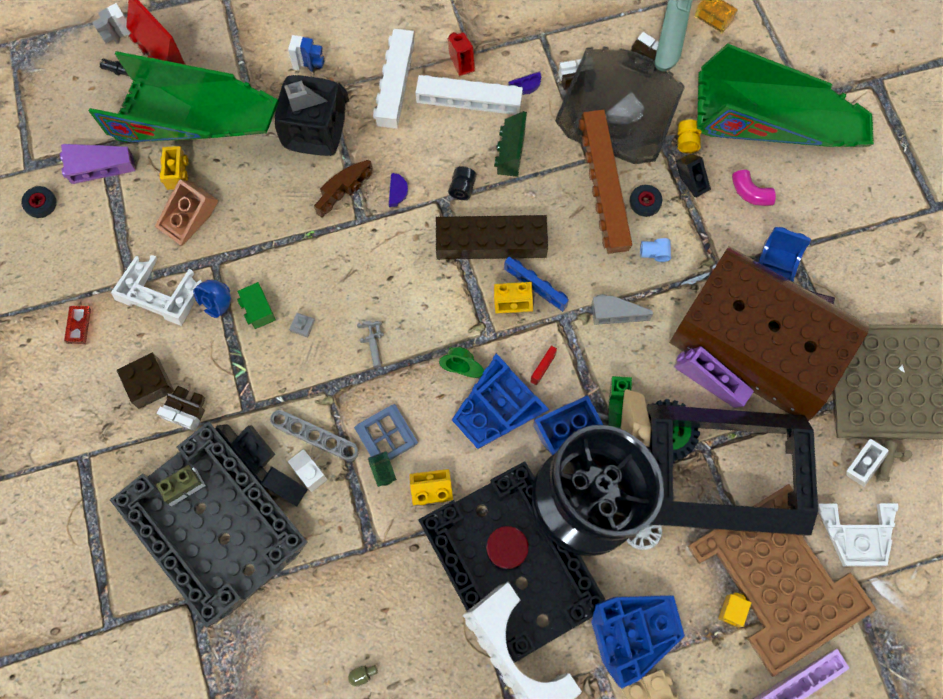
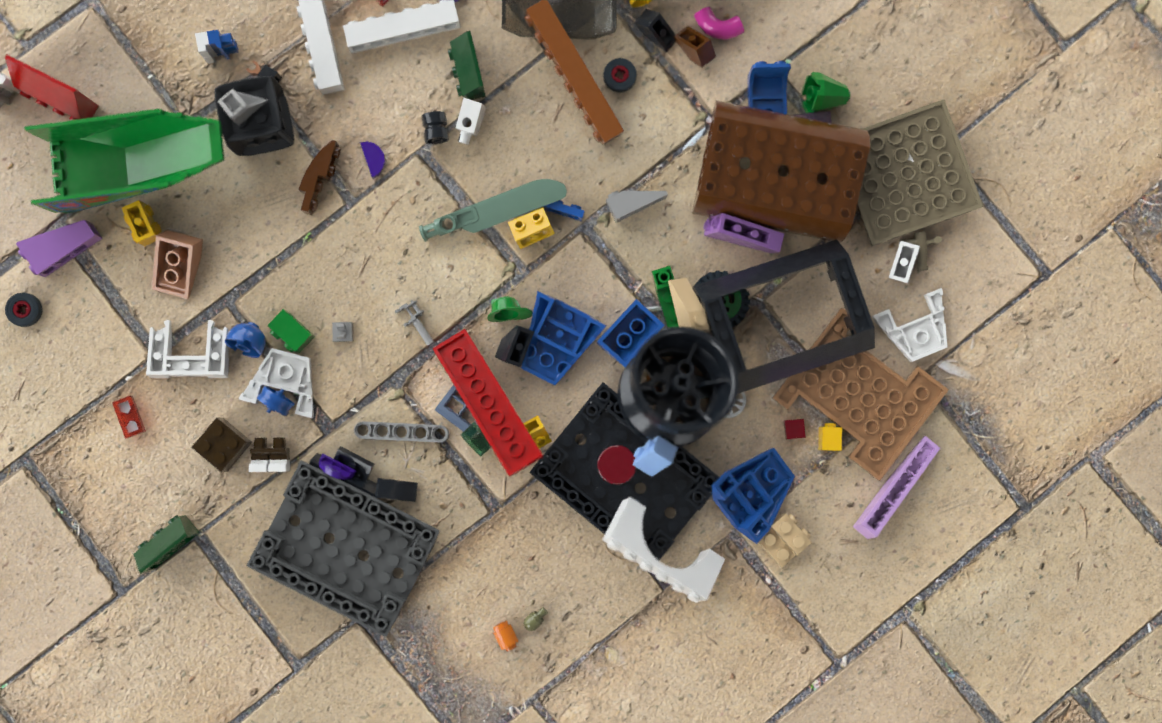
camera: 30 degrees left, 15 degrees up
black pin [100,58,129,76] -> none
olive hips [156,465,206,506] -> none
white slope [288,449,327,492] -> none
dark brown brick [436,215,548,260] -> none
red tile [530,345,557,385] -> none
light blue piece [640,238,671,262] -> none
none -> dark green slope [133,515,200,574]
none -> white wing [239,348,314,418]
none -> blue wheel [257,386,295,416]
none -> dark purple tile [318,454,356,480]
none -> sand green piece [419,179,567,242]
none -> red plate [432,329,544,477]
none -> white torso [456,98,486,145]
none -> orange brick [493,621,519,652]
none -> black slope [495,325,534,368]
none -> light blue brick [633,435,678,477]
none -> reddish brown slope [674,26,716,67]
none -> dark red tile [784,419,806,439]
none -> green cone [802,72,851,114]

